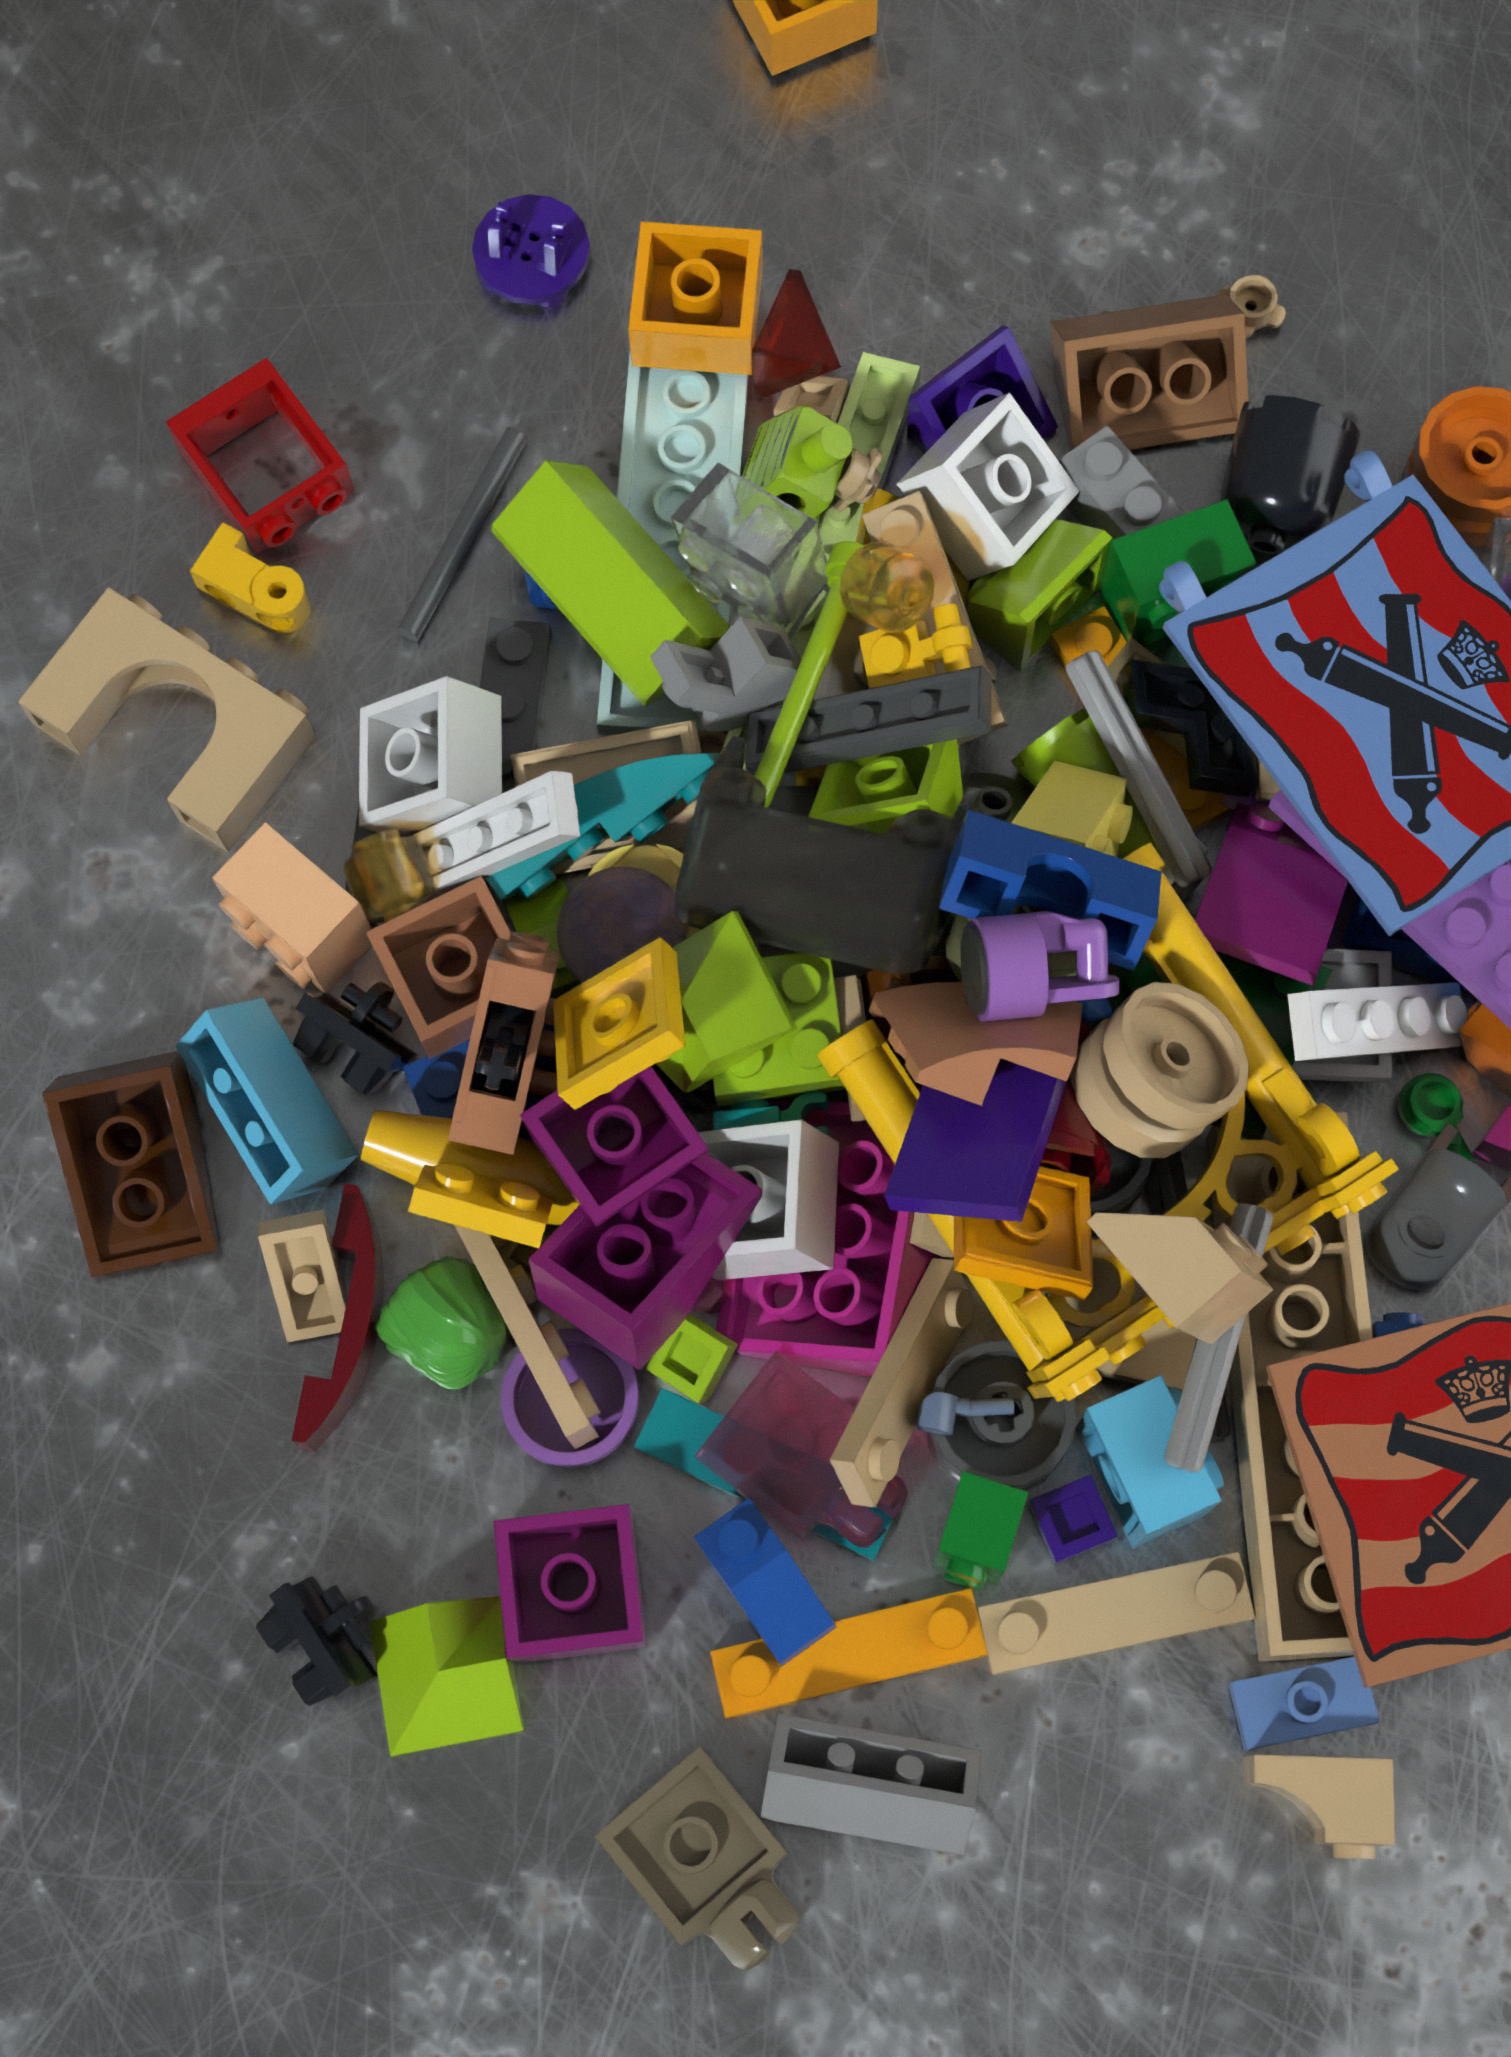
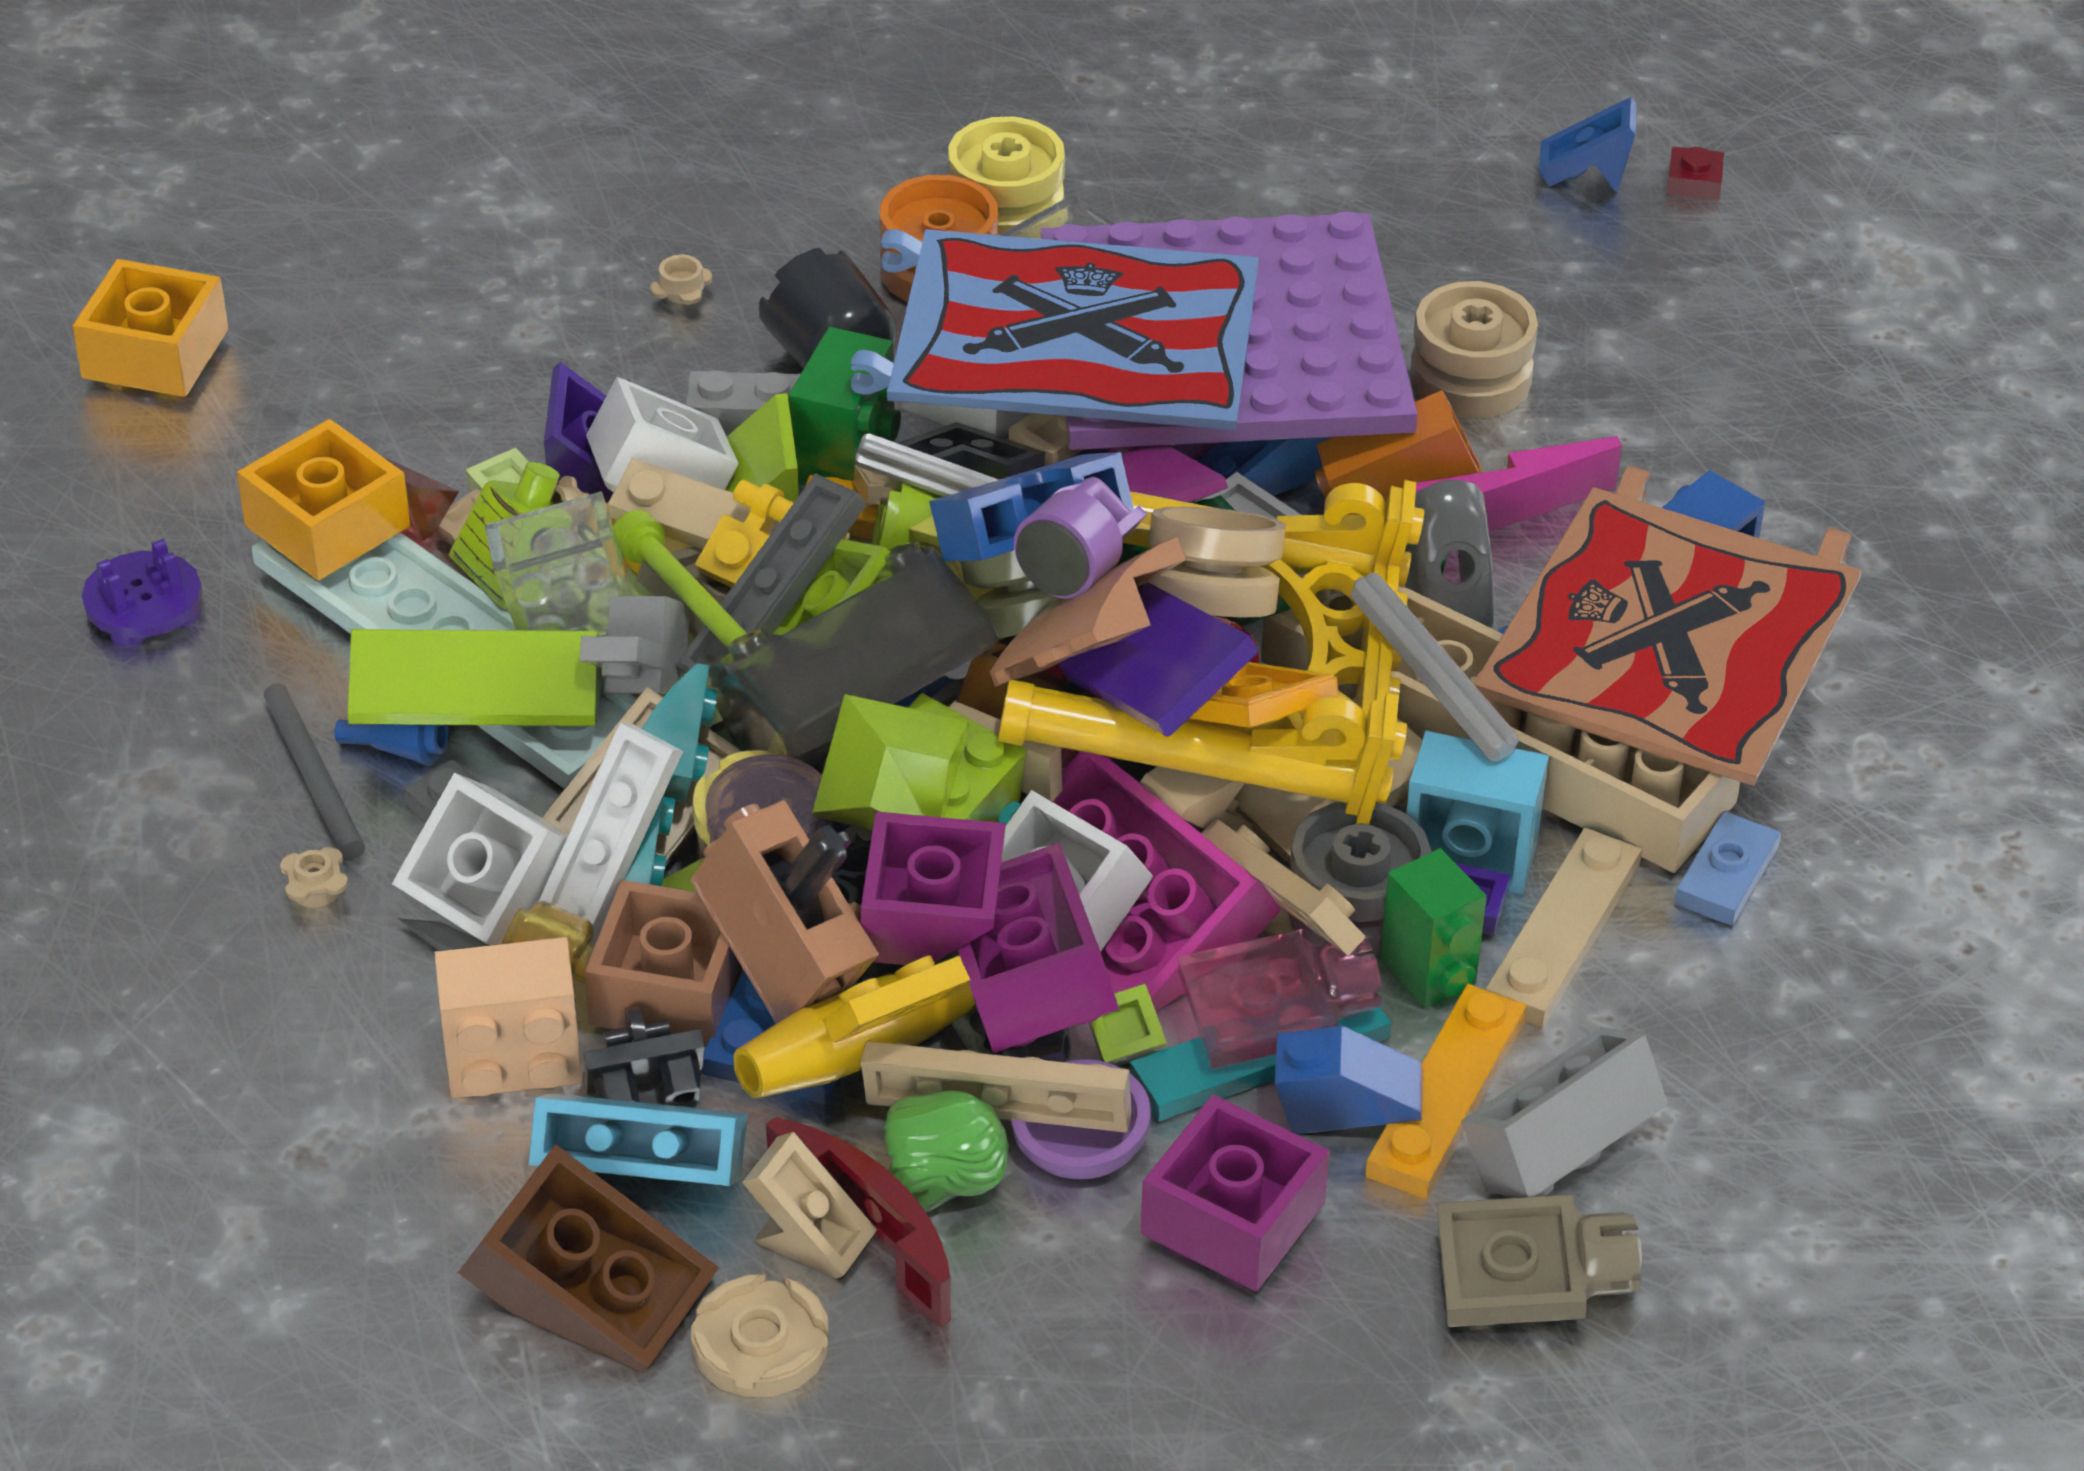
camera: 55 degrees left, 30 degrees down
tan arch [18,587,316,852] -> none
red window [166,357,355,555] -> none
yellow leg [190,522,310,634] -> none
black hips [256,1577,378,1706] -> none
lime slope [370,1596,524,1757] -> none
yellow plate [553,937,686,1110] -> none
clear yellow head [840,542,935,633] -> none
sand blue hand [916,1392,1014,1435] -> none
medium nougat slope [1050,294,1249,451] -> none
tan slope [1087,1212,1274,1345] -> none
tan arch [1244,1754,1395,1859] -> none
white plate [1287,983,1467,1061] -> none
none -> tan plate [280,847,348,908]
none -> tan tile [691,1274,829,1398]

